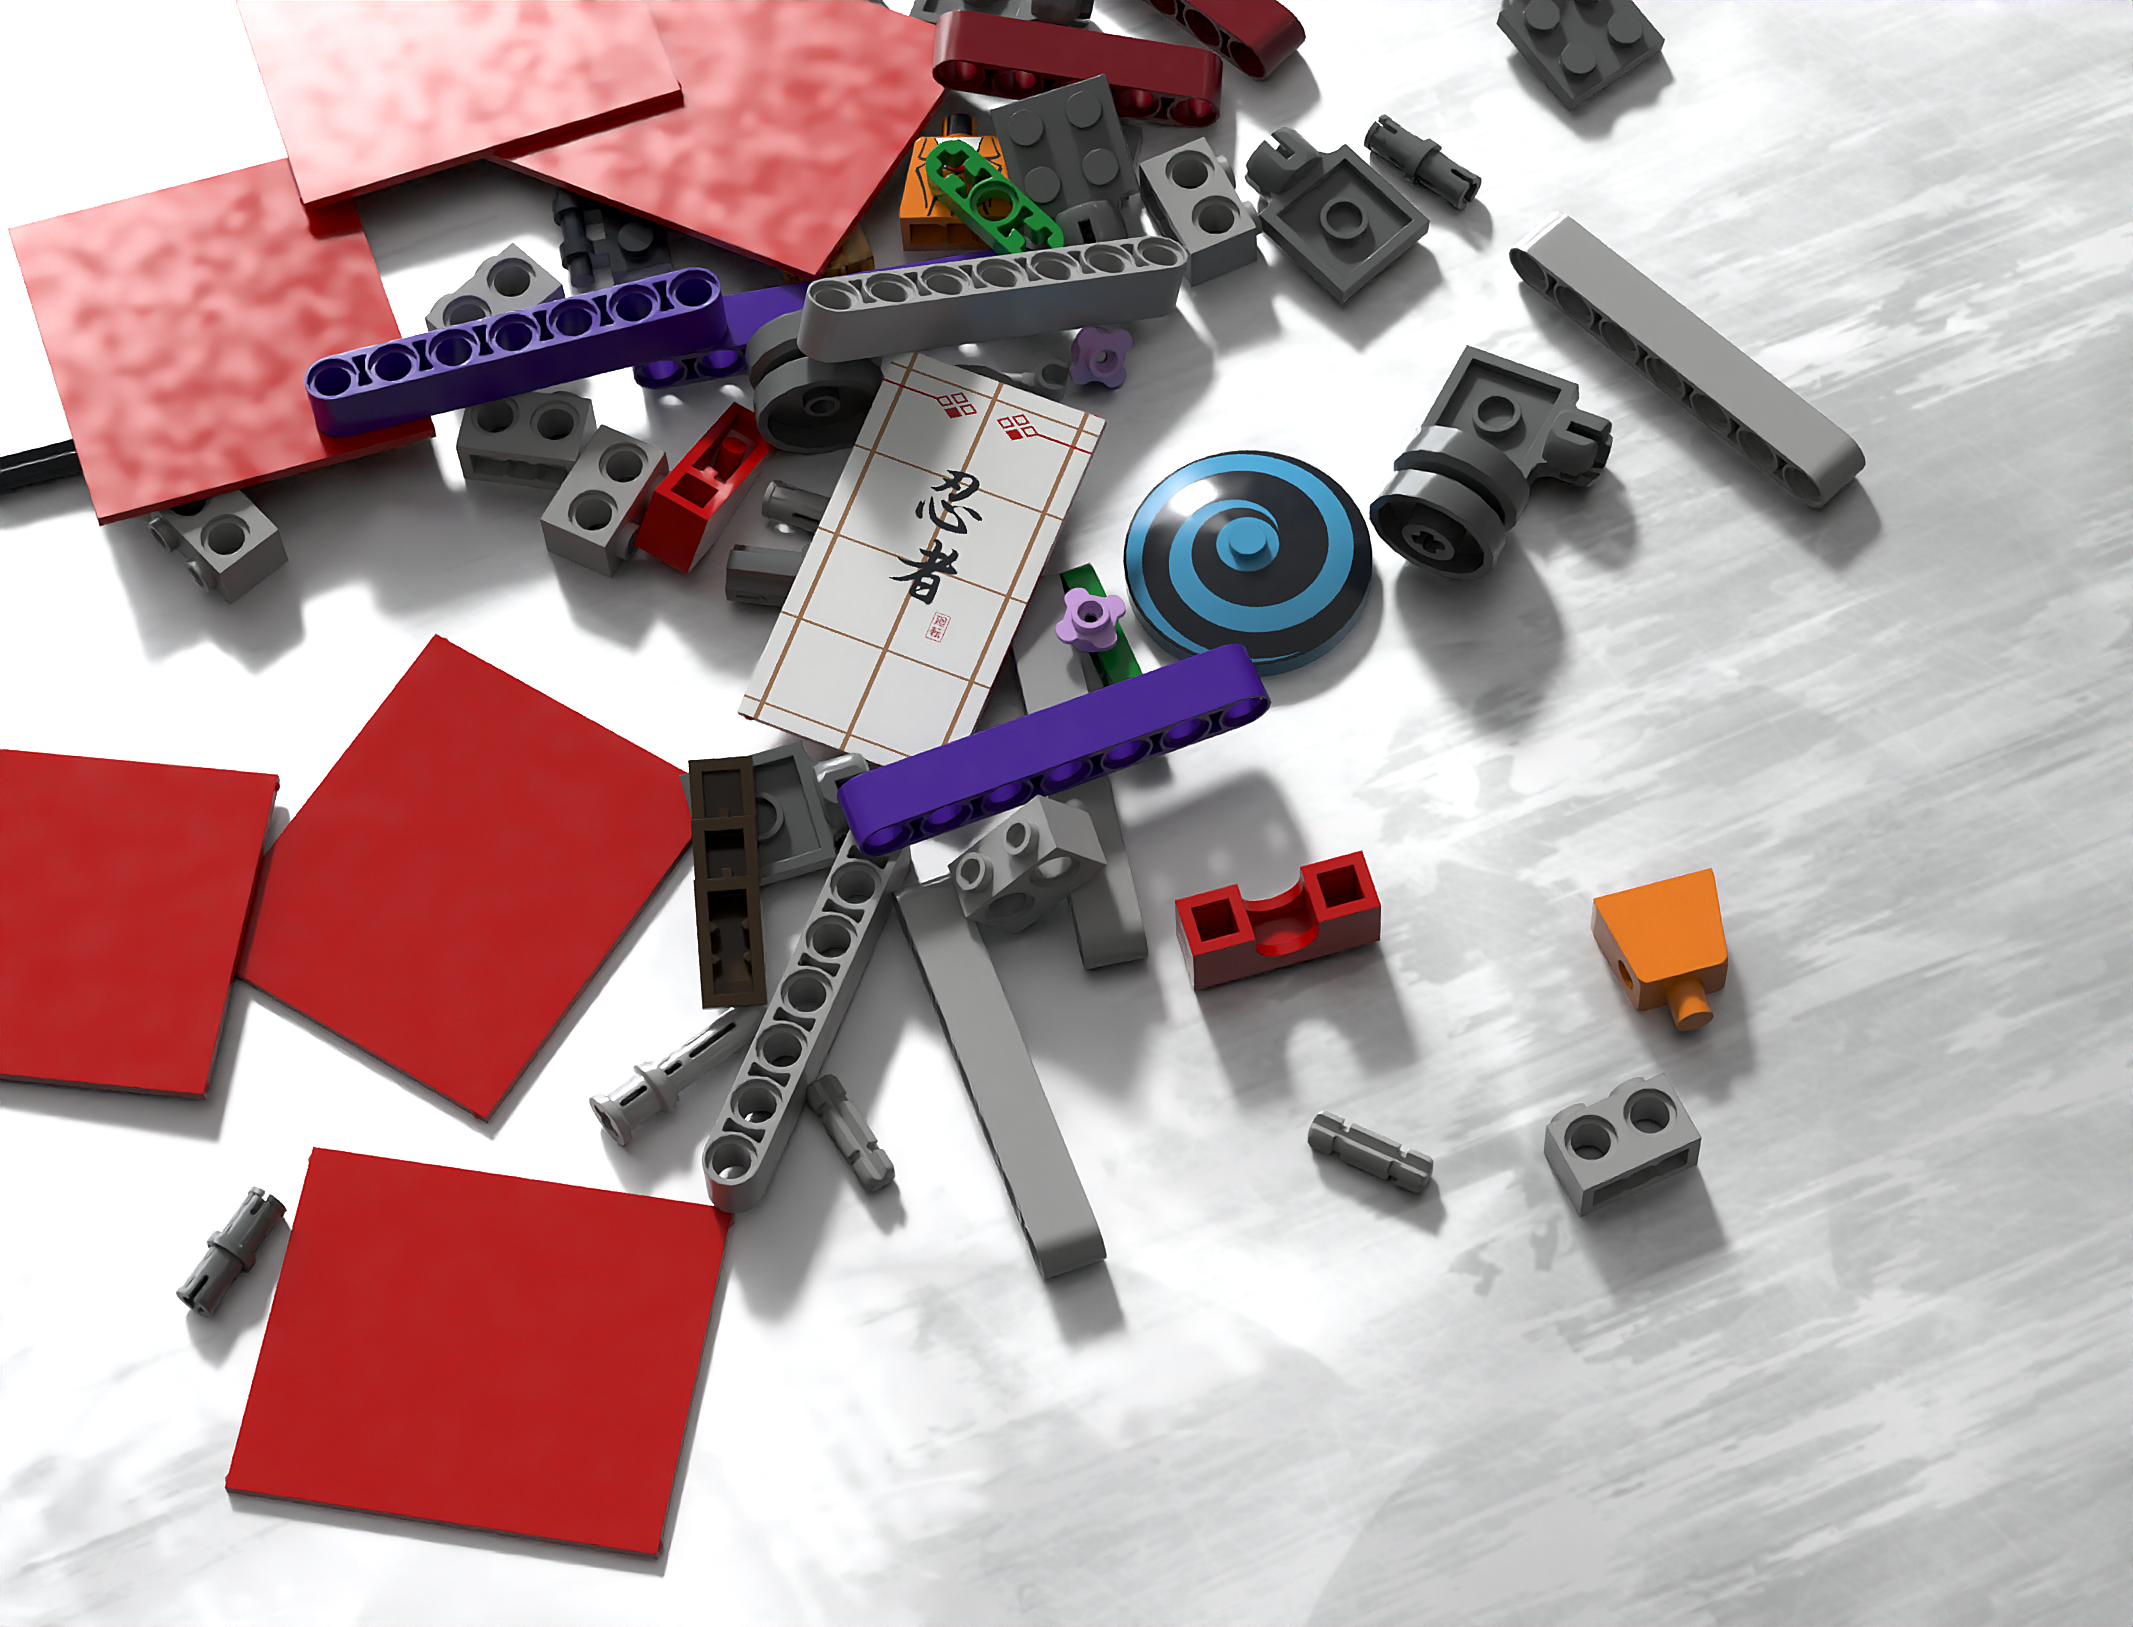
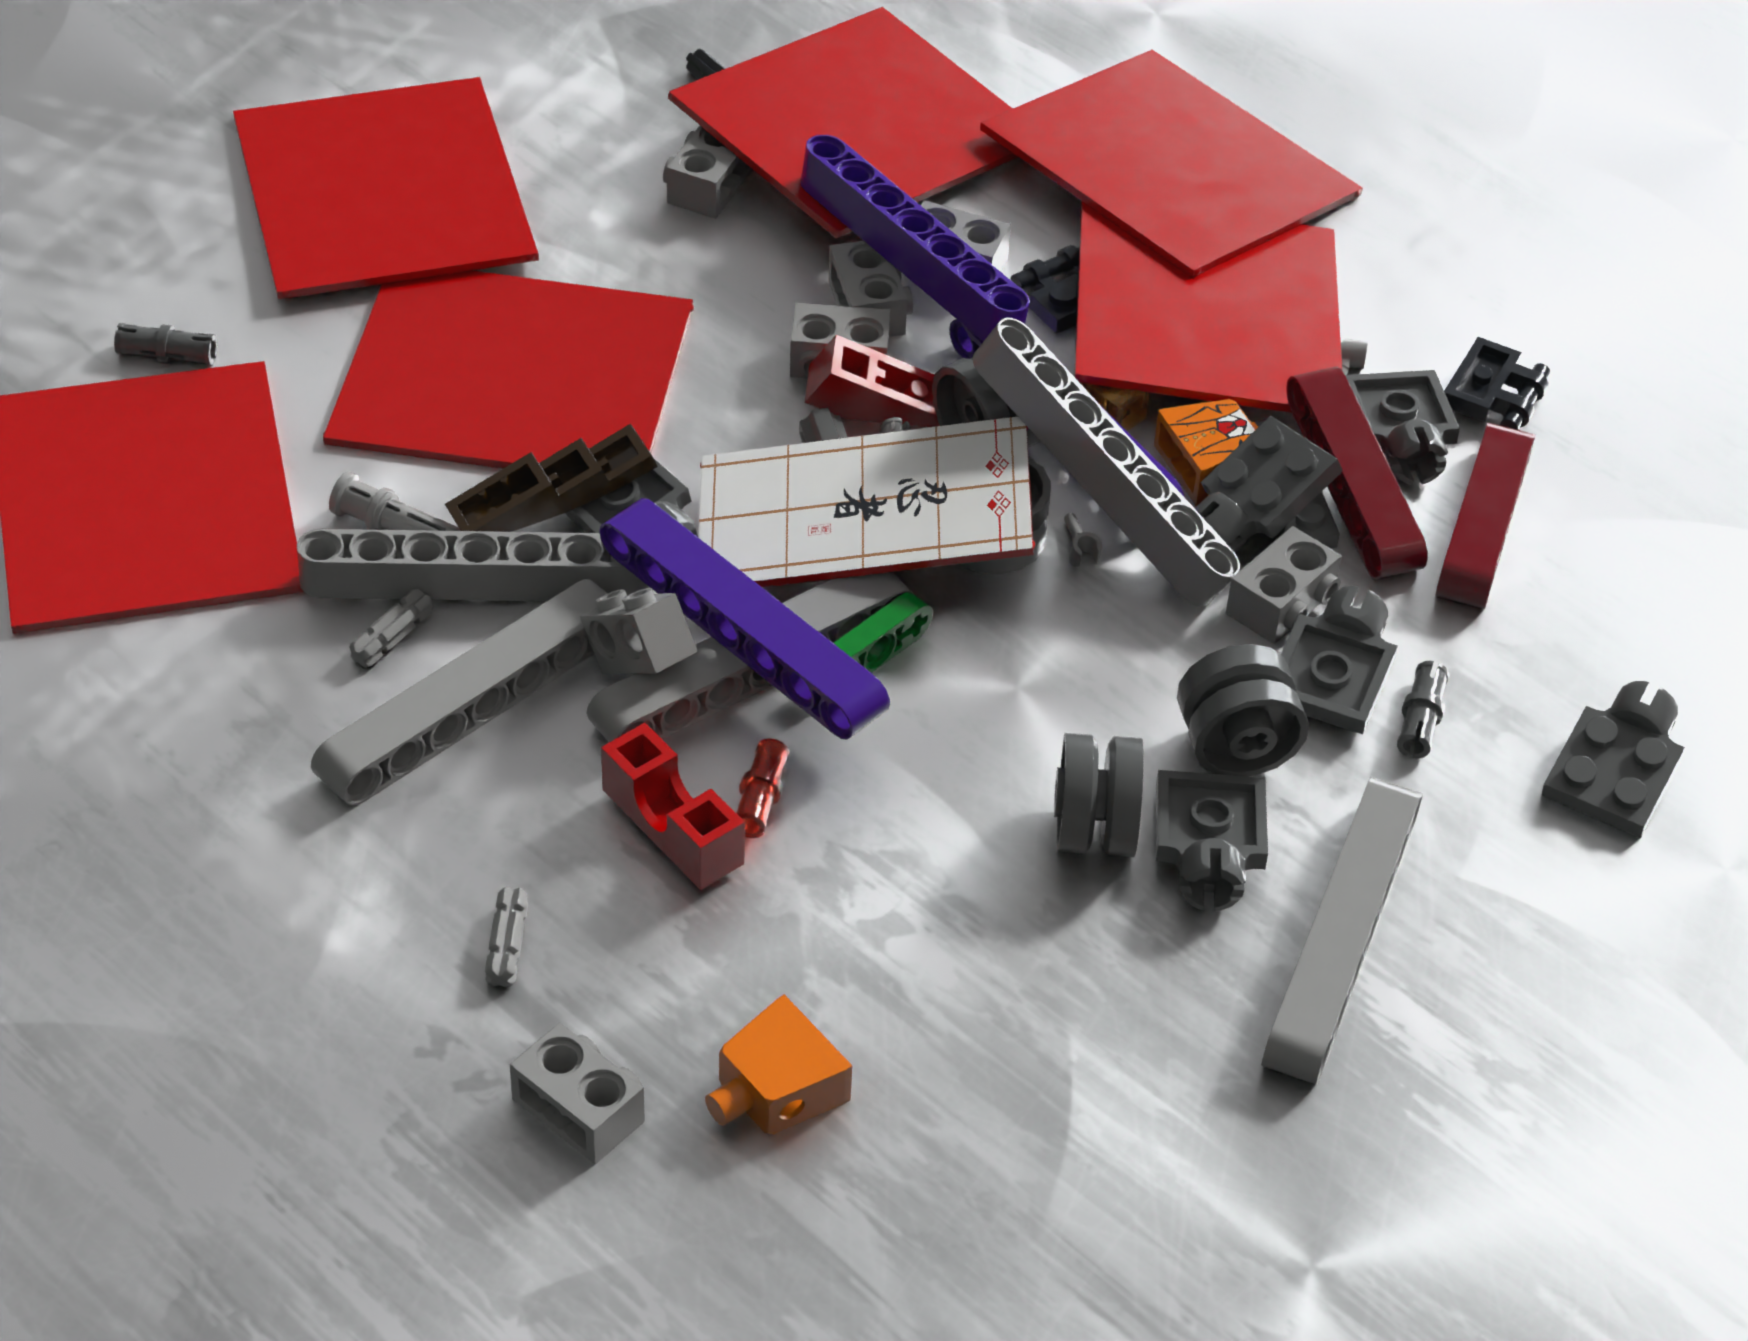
camera: 60 degrees right, 15 degrees down
green beam [925,140,1064,255] -> none
lavender plate [1056,588,1126,652] -> none
lavender plate [1069,326,1133,388] -> none
dish [1123,450,1372,677] -> none
none -> clear red pin [736,738,790,839]
none -> dark grey wheel [1177,644,1309,777]

